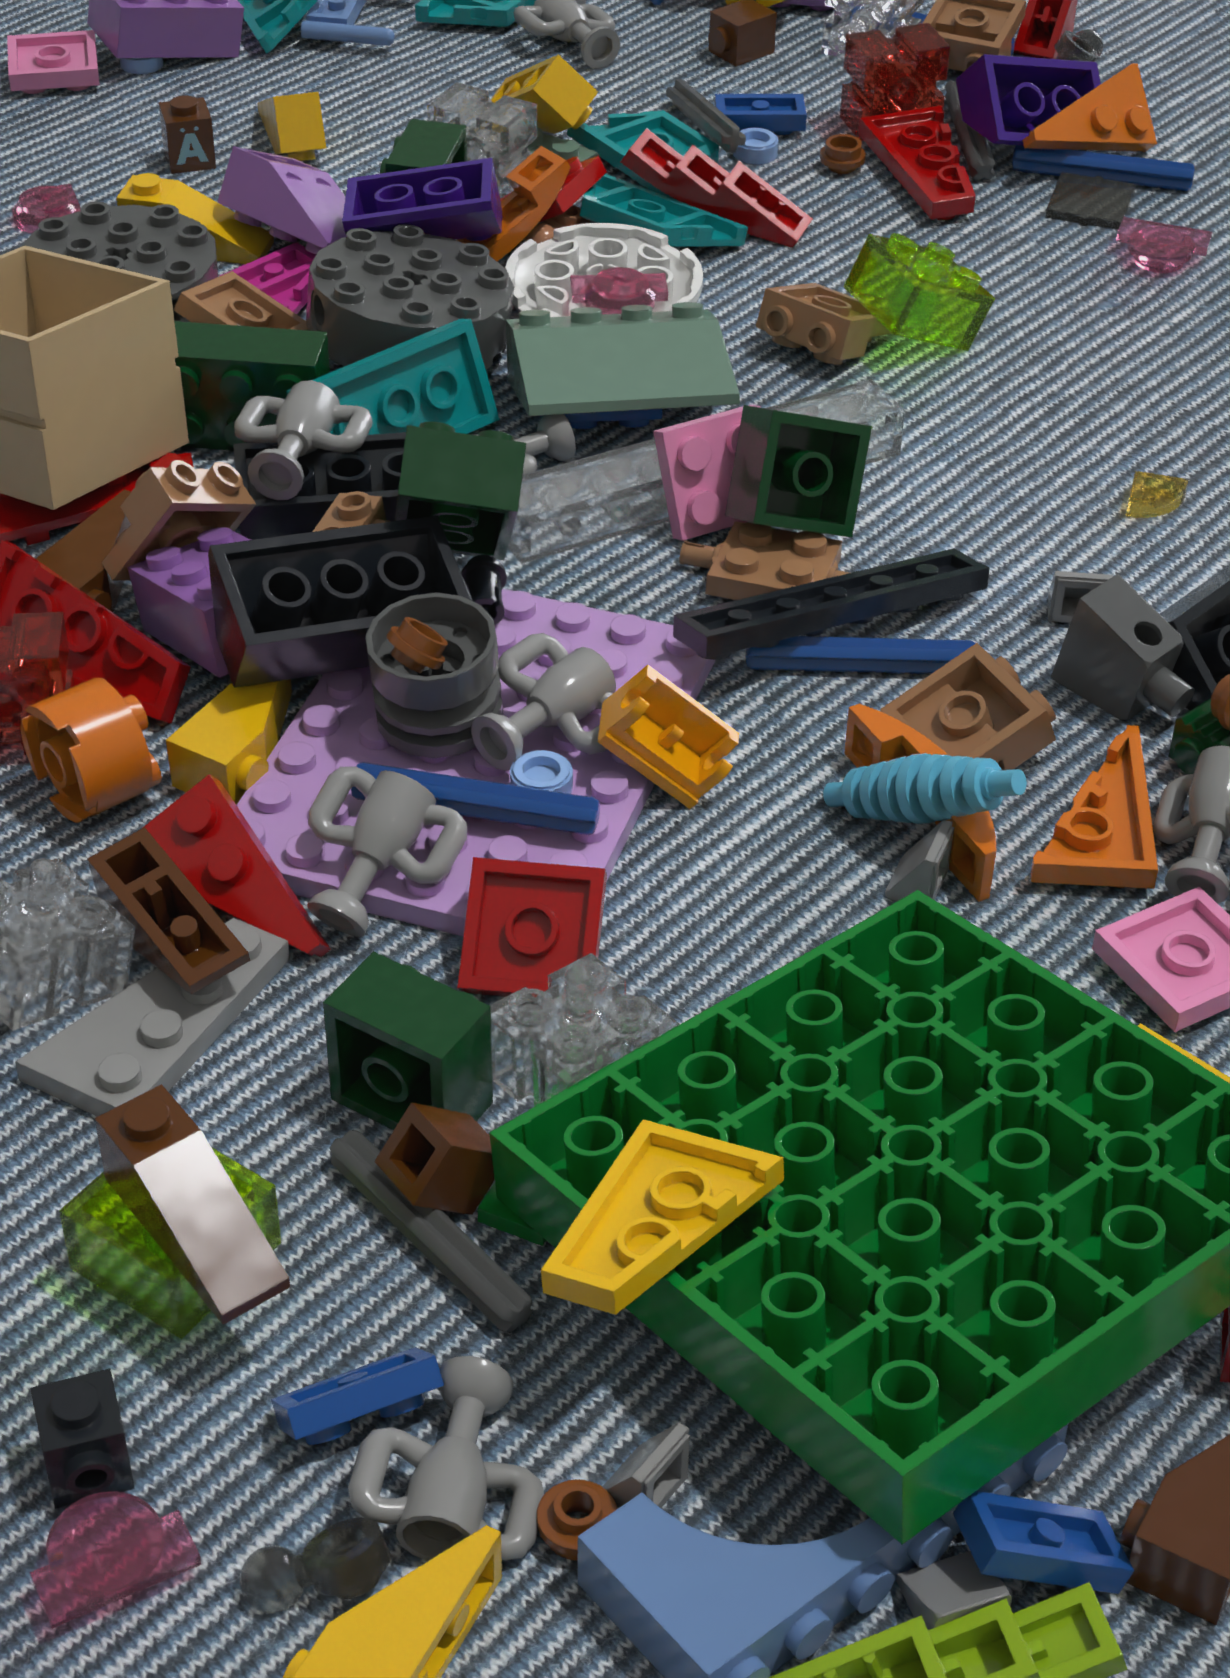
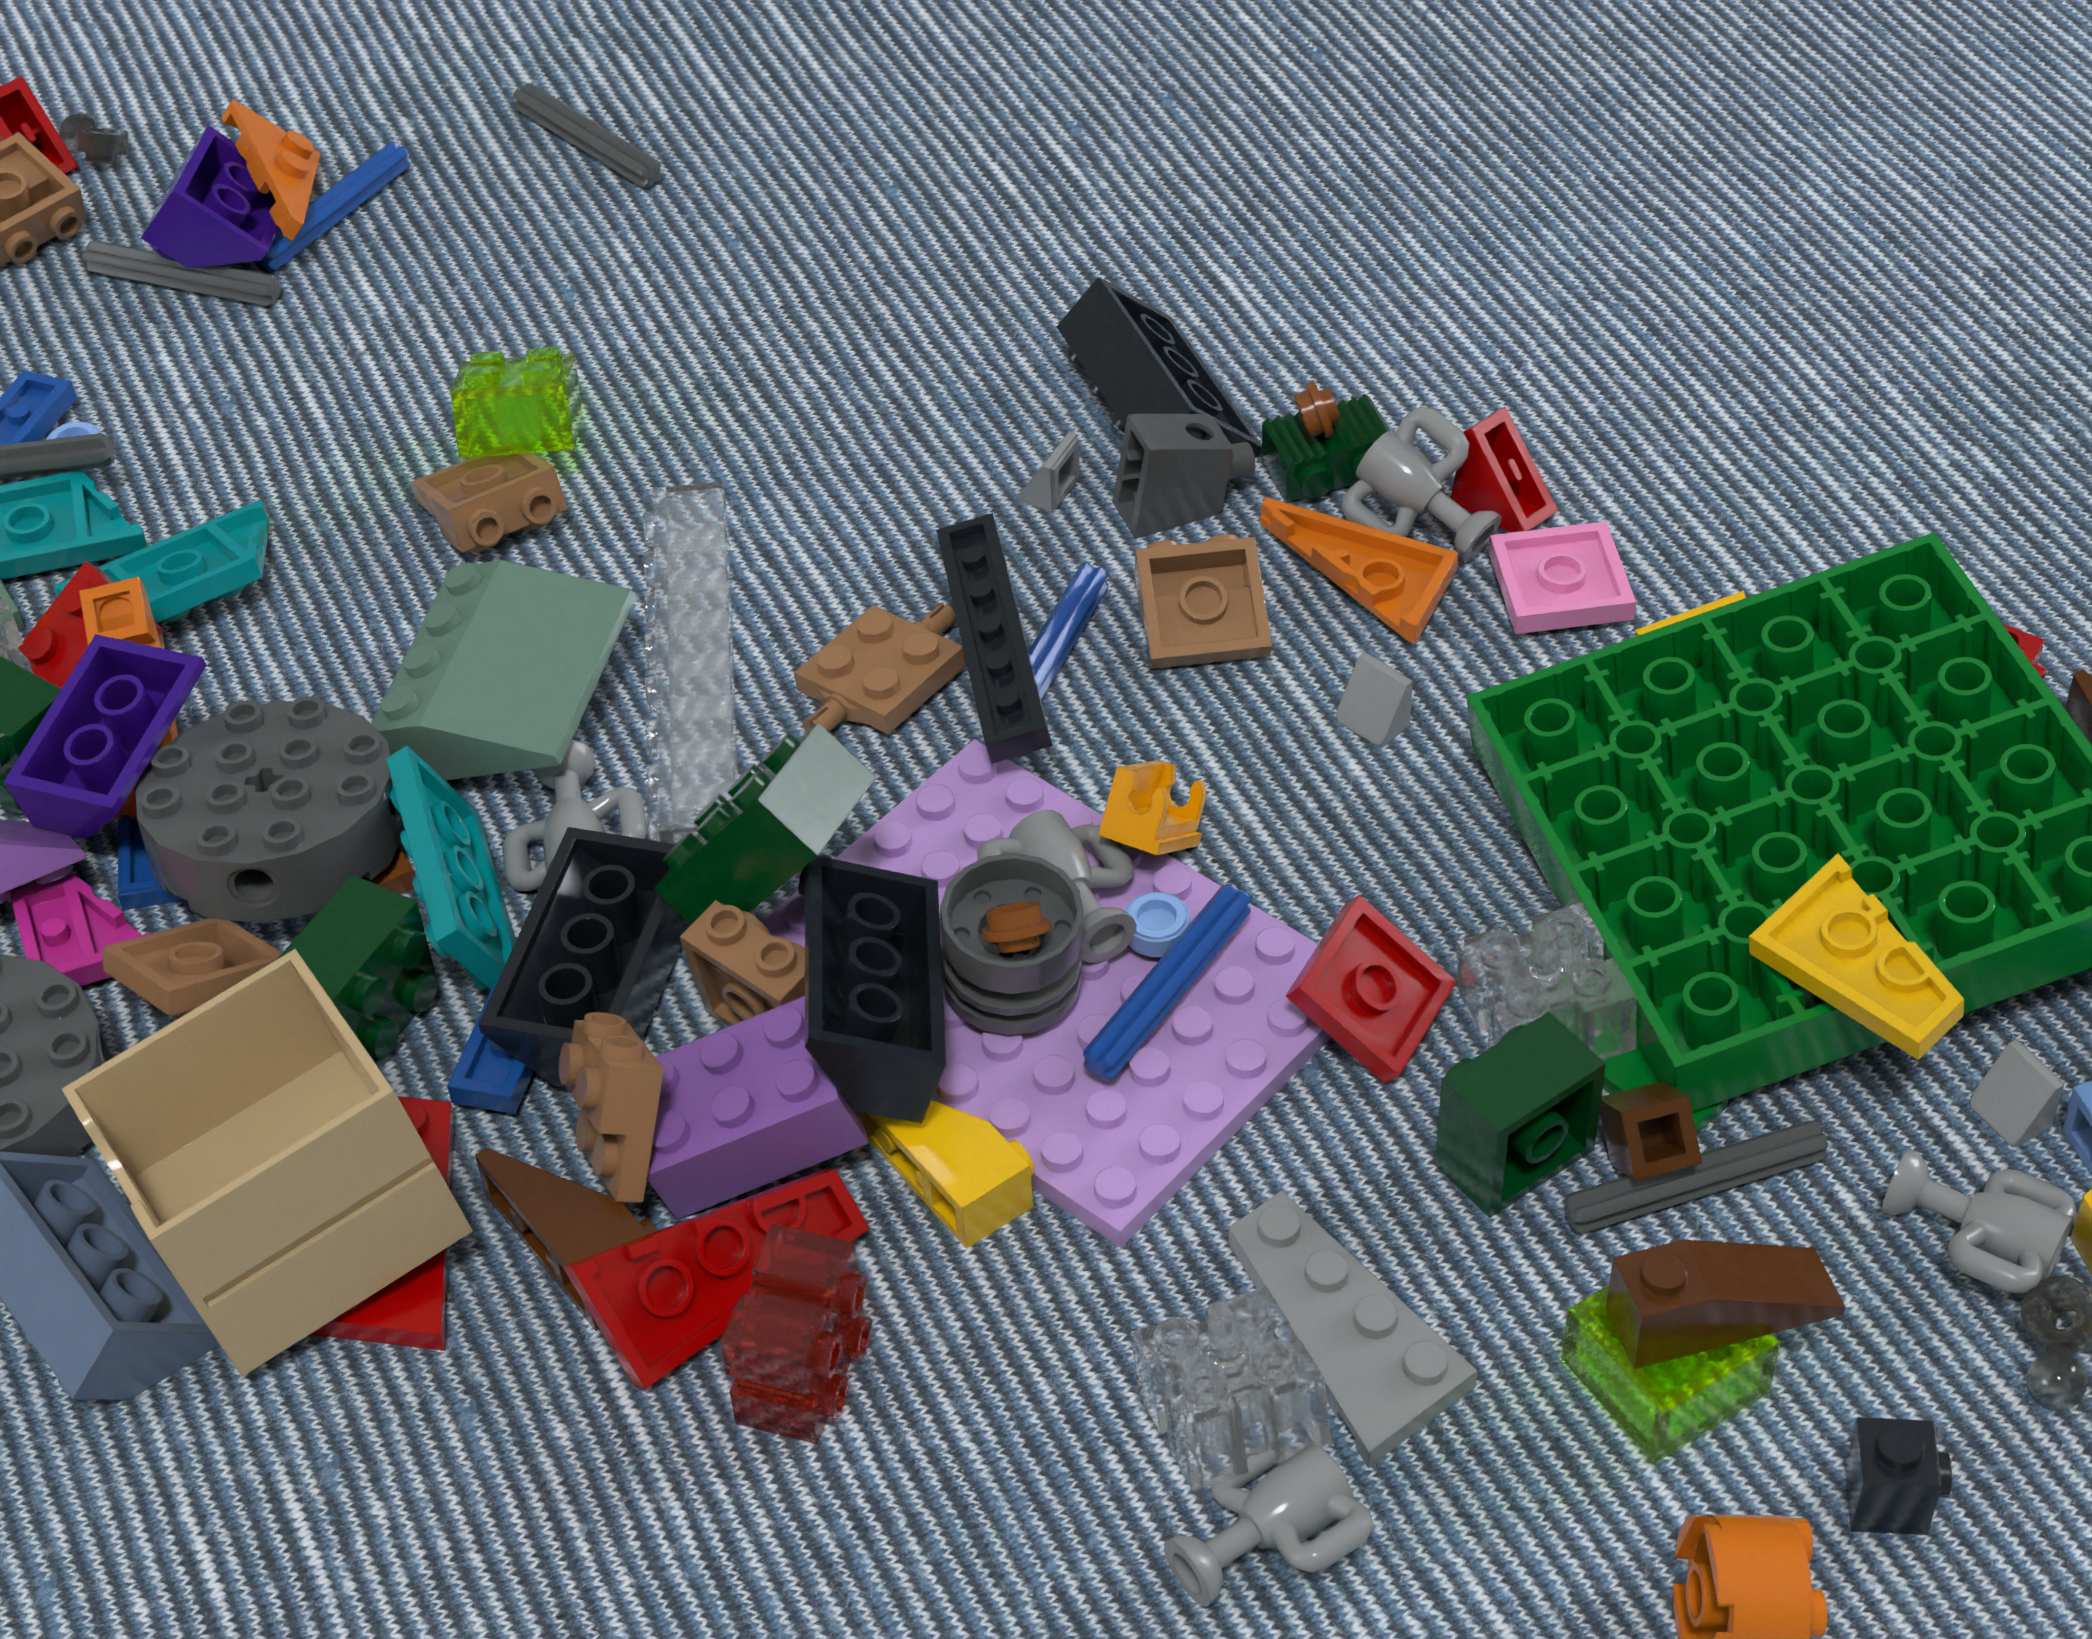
camera: 65 degrees left, 5 degrees up
orange brick [20,678,162,823] -> none
clear pink piece [30,1491,202,1629] -> none
reddish brown slope [87,827,250,995] -> none
red wing [143,774,331,957] -> none
light grey piece [234,380,373,501] -> none
blue plate [271,1347,444,1445] -> none
light grey piece [307,766,467,937] -> none
white brick [505,223,703,317] -> none
dark orange plate [537,1479,617,1561] -> none
clear pink piece [570,267,668,315] -> none
red slope [620,128,813,248] -> none
bright pink plate [653,404,761,541] -> none
dark green brick [725,405,872,537] -> none
dark orange plate [820,134,866,174] -> none
medium azure piece [823,753,1027,824] -> none
clear red brick [840,23,950,141] -> none
orange slope [844,704,997,902] -> none
red wing [858,105,976,220] -> none
clear smoke piece [1045,172,1136,230] -> none
clear pink piece [1116,217,1213,273] -> none
clear yellow tile [1126,471,1189,518] -> none

